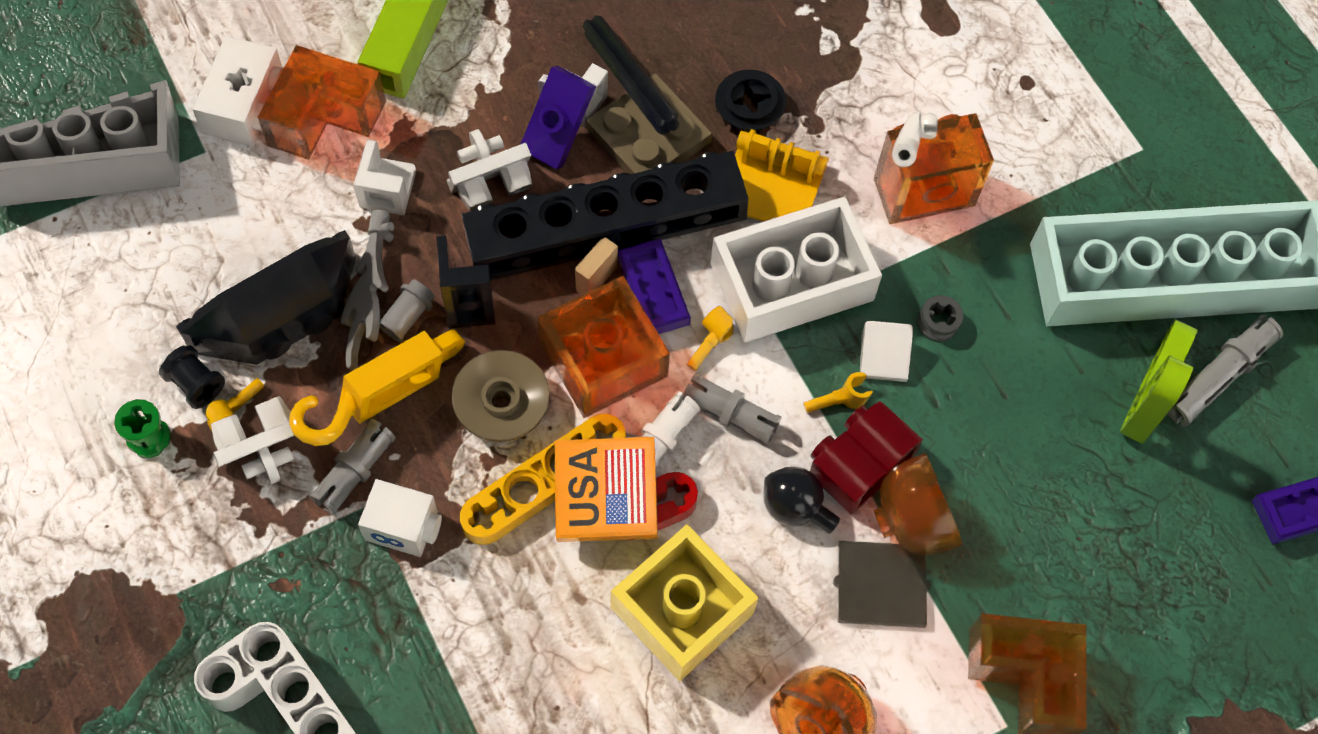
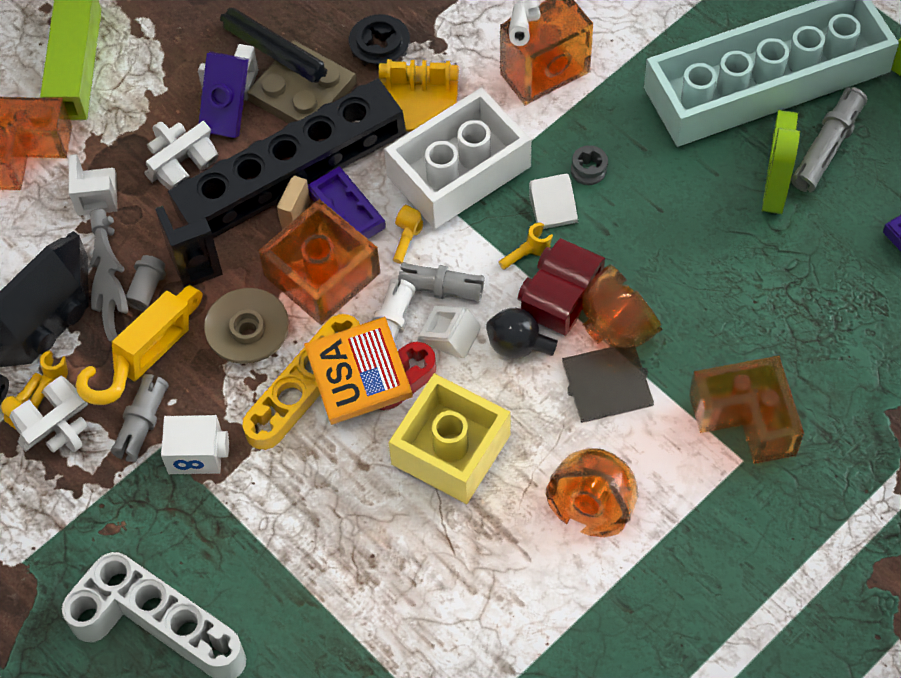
camera: 10 degrees left, 5 degrees down
none -> yellow hand [30,351,68,409]
none -> white slope [417,306,481,358]

